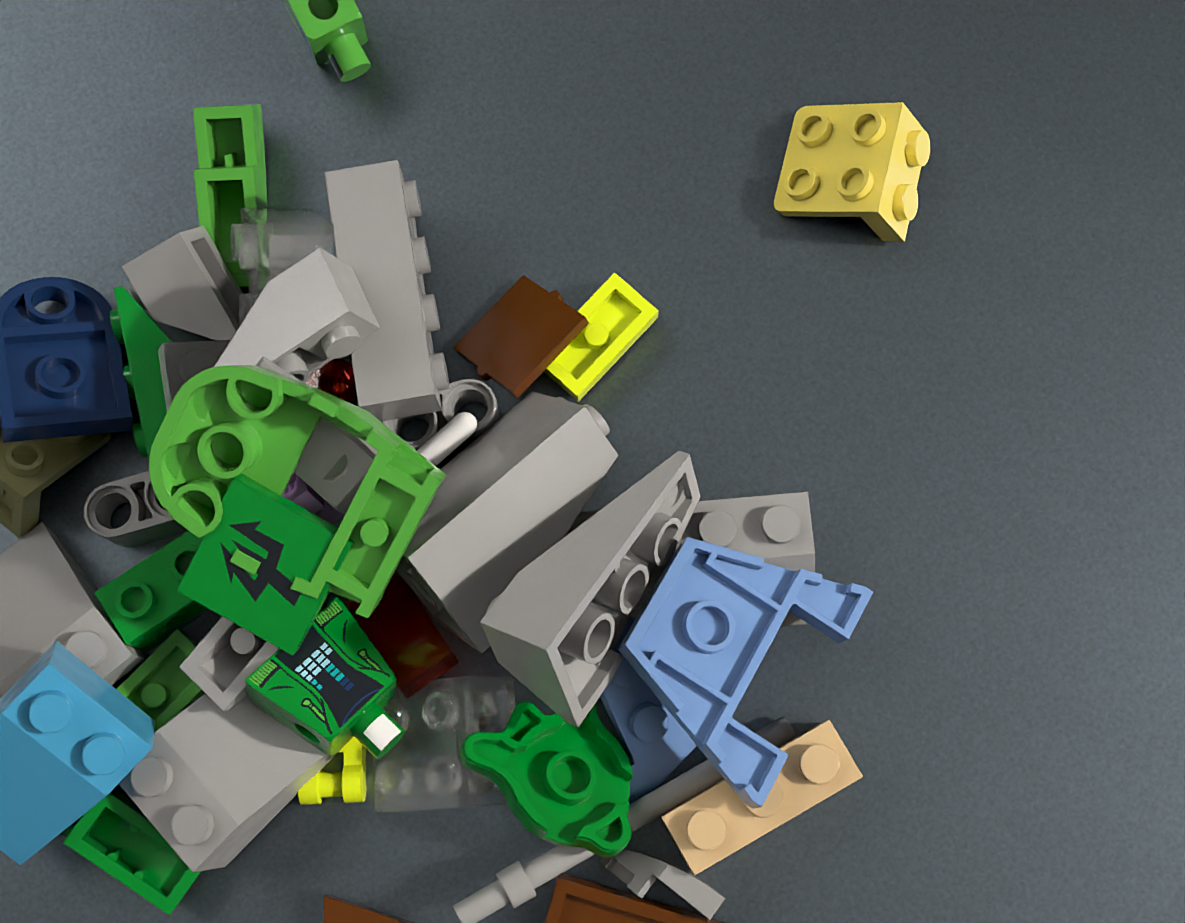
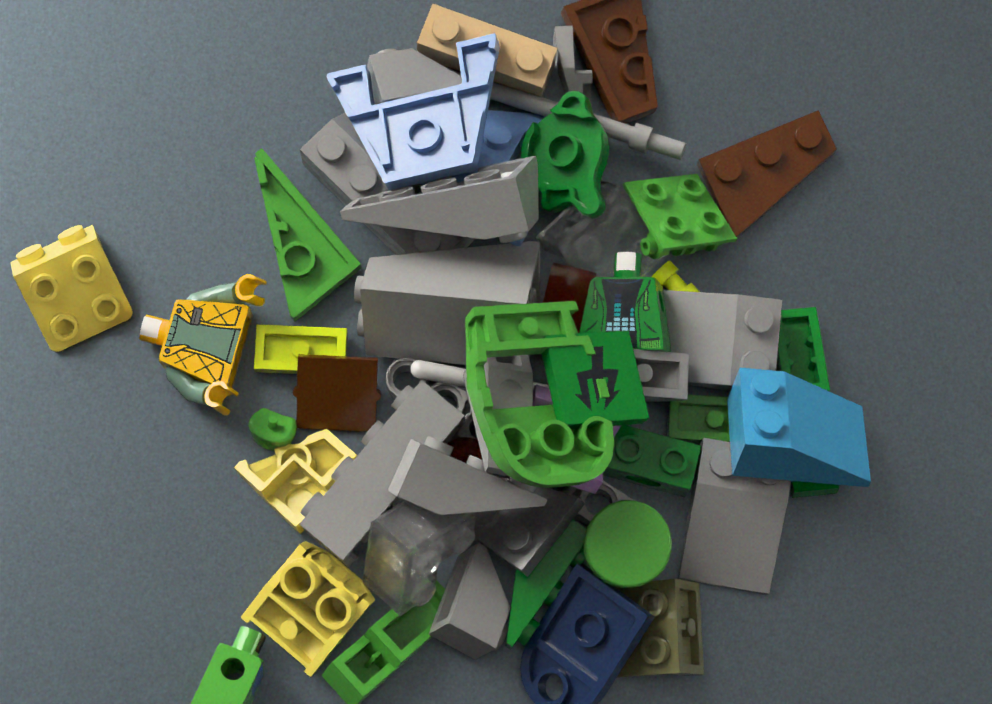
camera: 140 degrees left, 0 degrees up
none -> torso [139,274,267,416]
none -> light yellow slope [234,429,357,534]
none -> light yellow slope [241,541,375,677]
none -> bright green piece [248,408,297,451]
none -> bright green wing [254,148,362,322]
none -> light grey slope [367,48,462,104]
none -> bright green head [583,500,672,588]
none -> bright green hinge [623,174,737,259]

